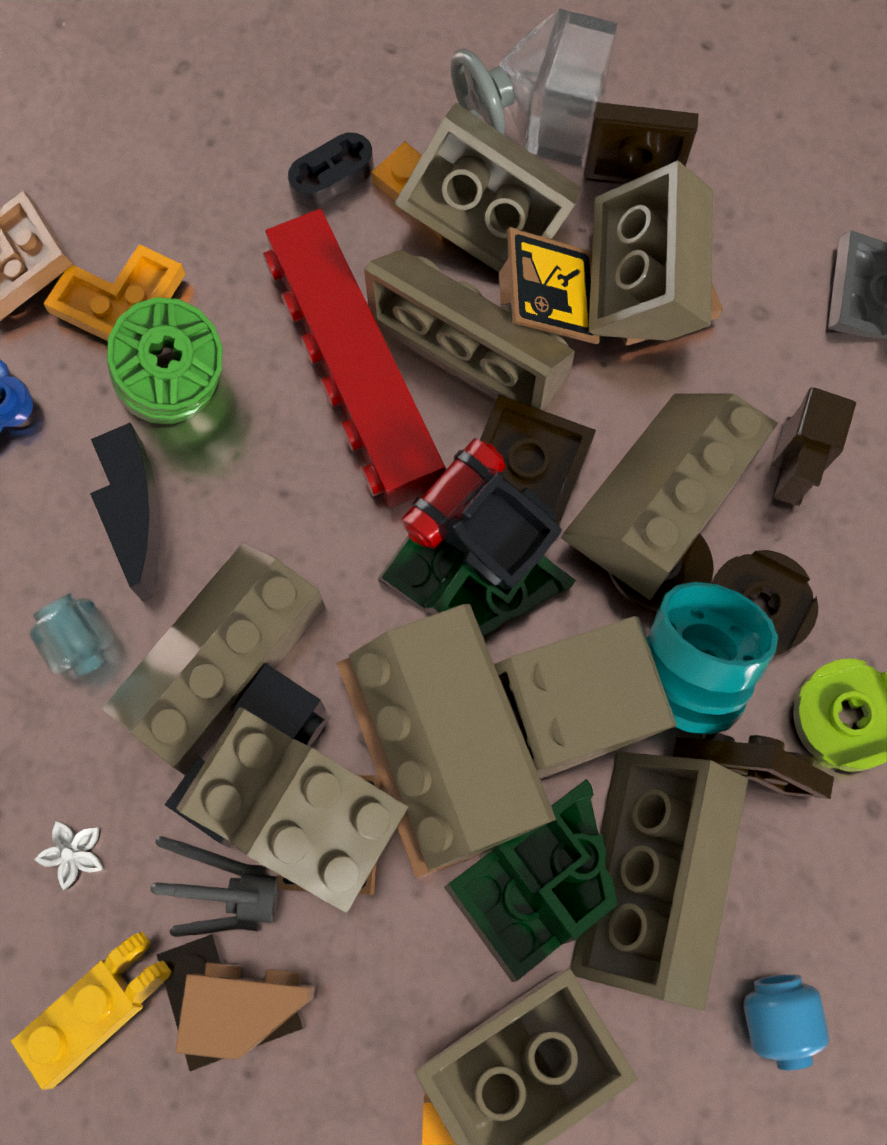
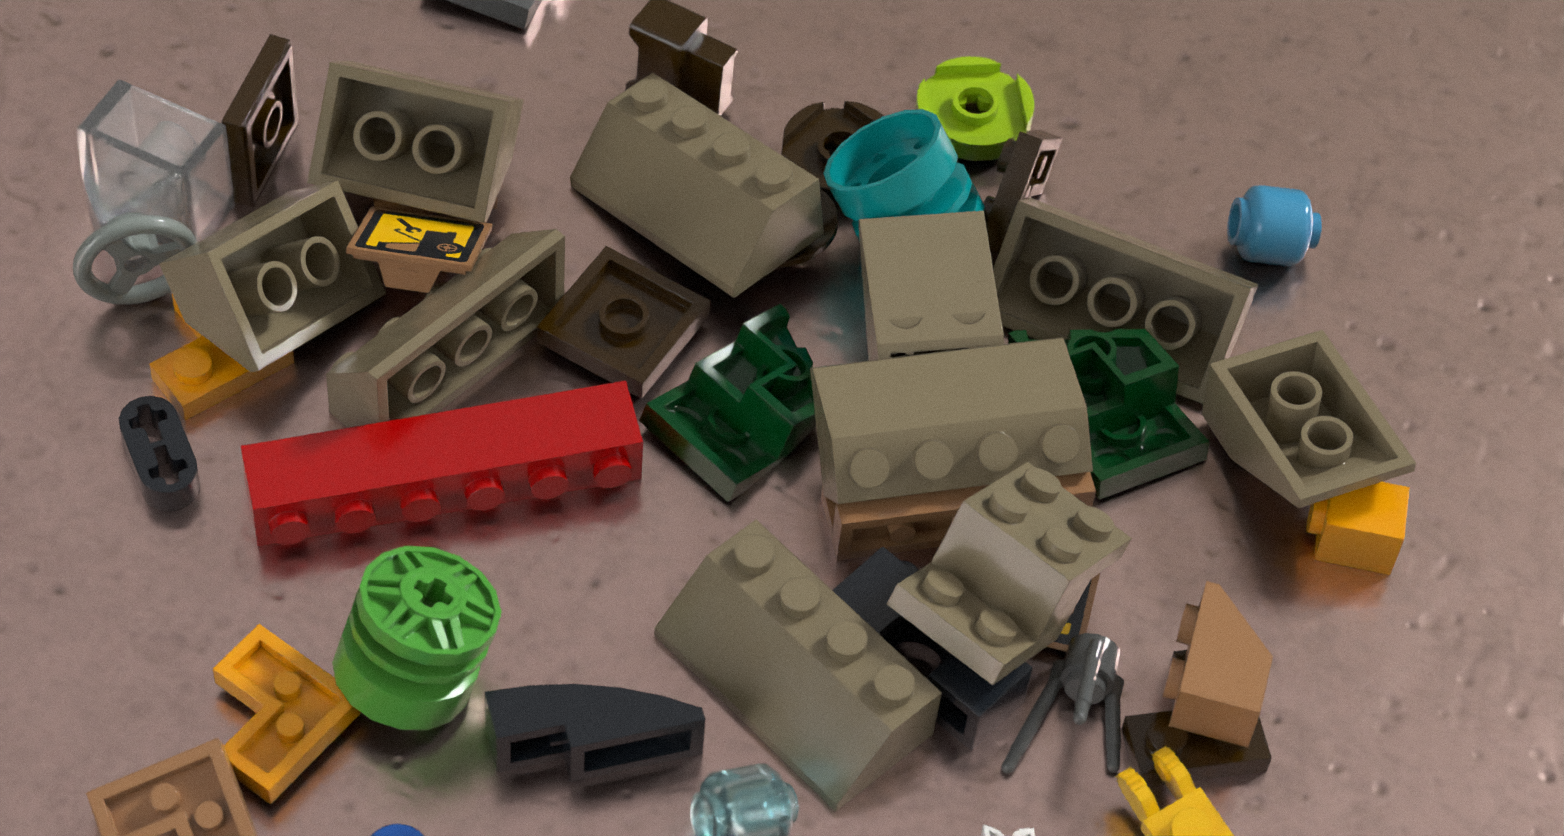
camera: 85 degrees left, 20 degrees down
black piece [401,438,562,590] -> none

